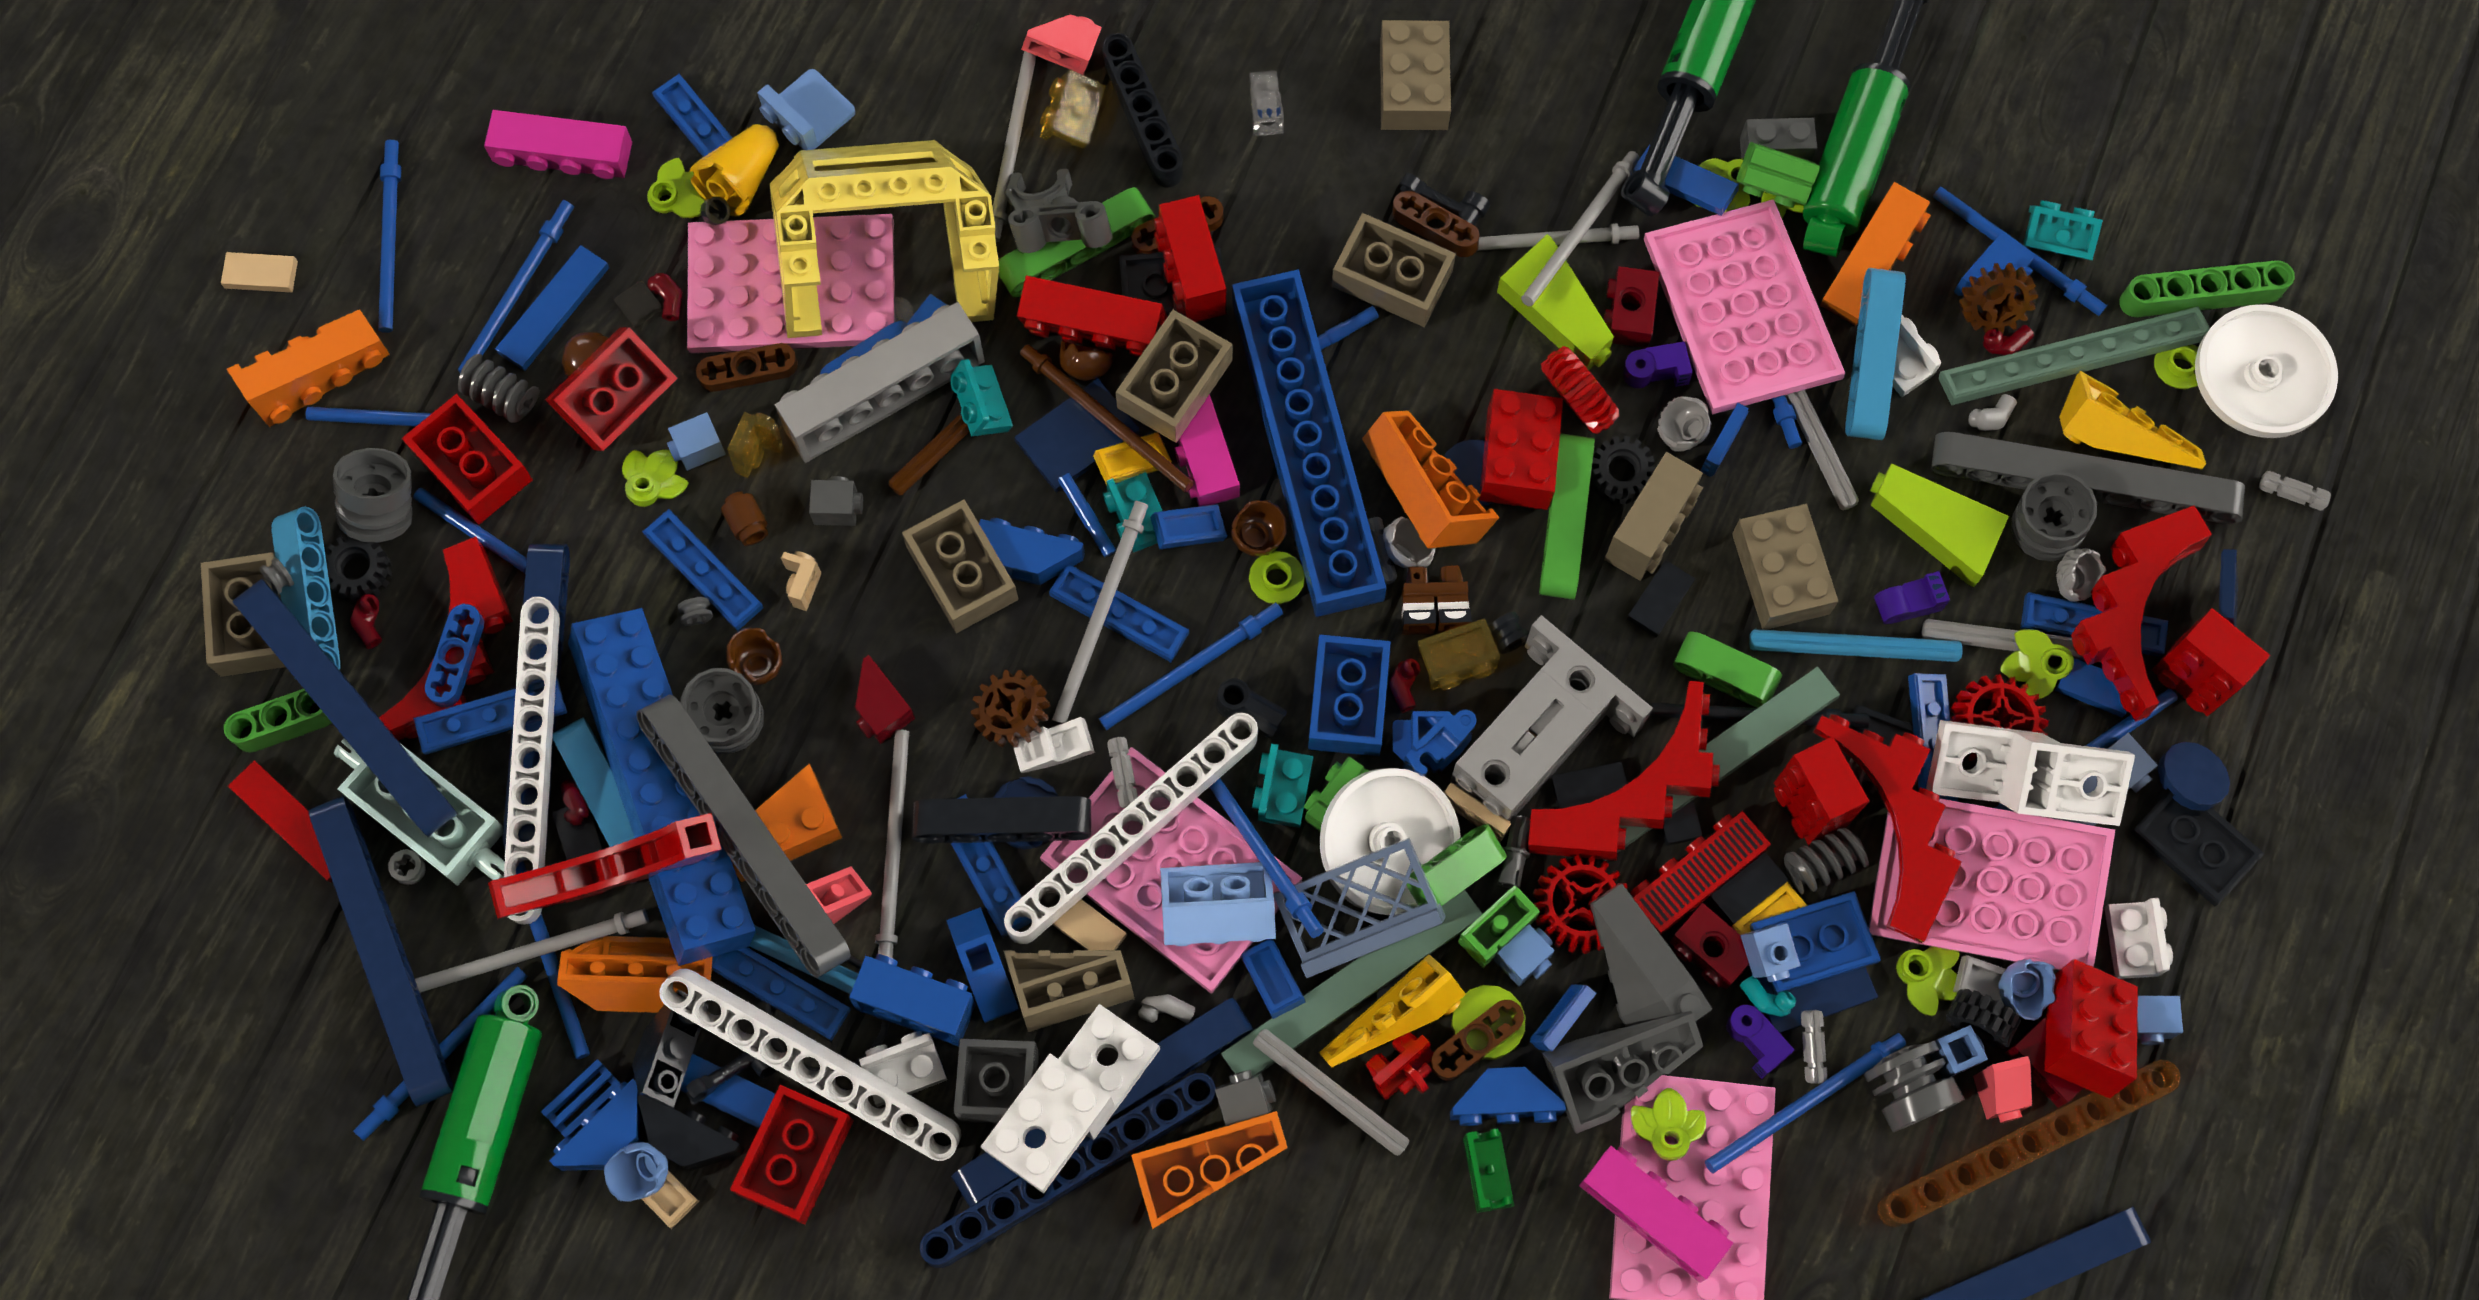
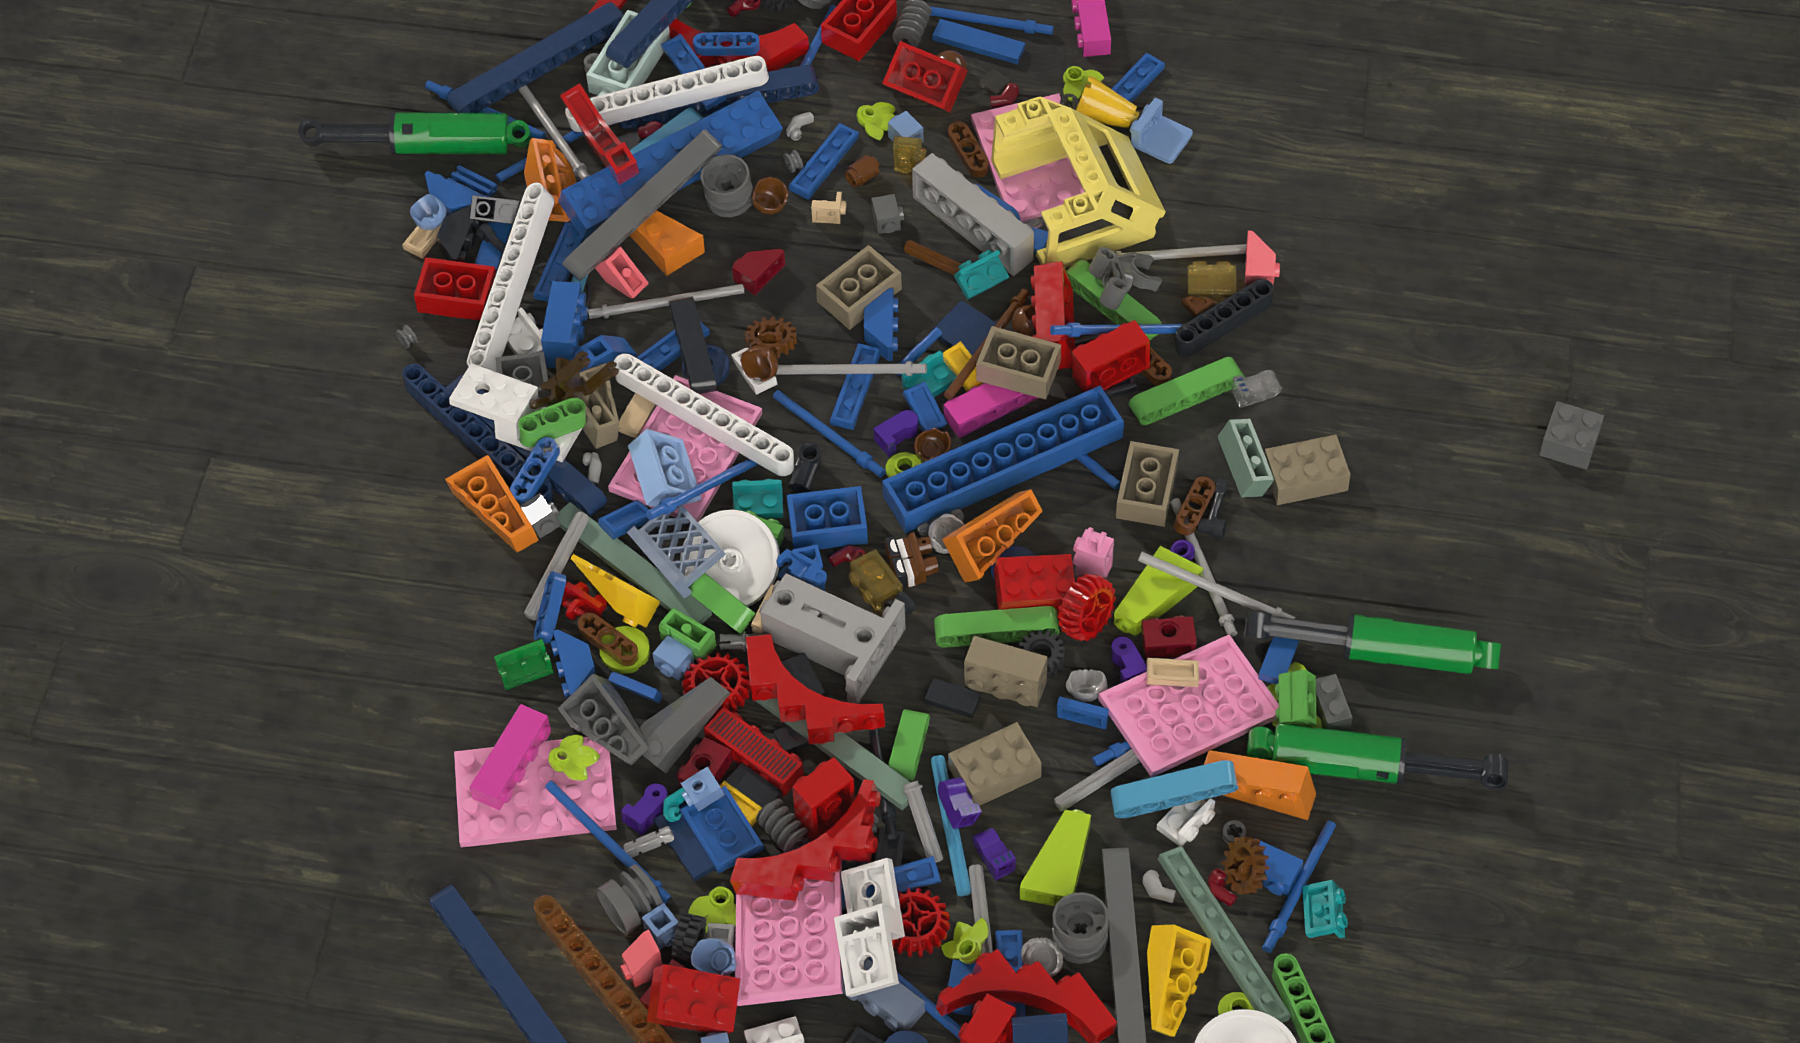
camera: 80 degrees right, 15 degrees down
light grey axle [1107,737,1138,808] -> none
none -> dark grey bush [395,325,418,349]
none -> blue beam [510,437,560,504]
none -> bright green beam [518,398,586,447]
none -> dark brown piece [529,351,619,409]
none -> blue beam [534,571,566,644]
none -> reddish brown hair [740,345,779,382]
none -> light grey arm [786,112,814,141]
none -> dark purple leg [873,410,918,457]
none -> light grey axle [902,781,943,863]
none -> dark purple leg [938,777,982,830]
none -> blue bar [1050,323,1182,337]
none -> bright pink brick [1073,527,1114,579]
none -> bright green beam [1129,357,1245,425]
none -> tan tile [1147,658,1199,687]
none -> dark purple plate [1170,540,1195,561]
none -> reddish brown tile [1181,296,1215,318]
none -> sand green brick [1217,419,1275,498]
none -> dark grey bush [1222,820,1246,844]

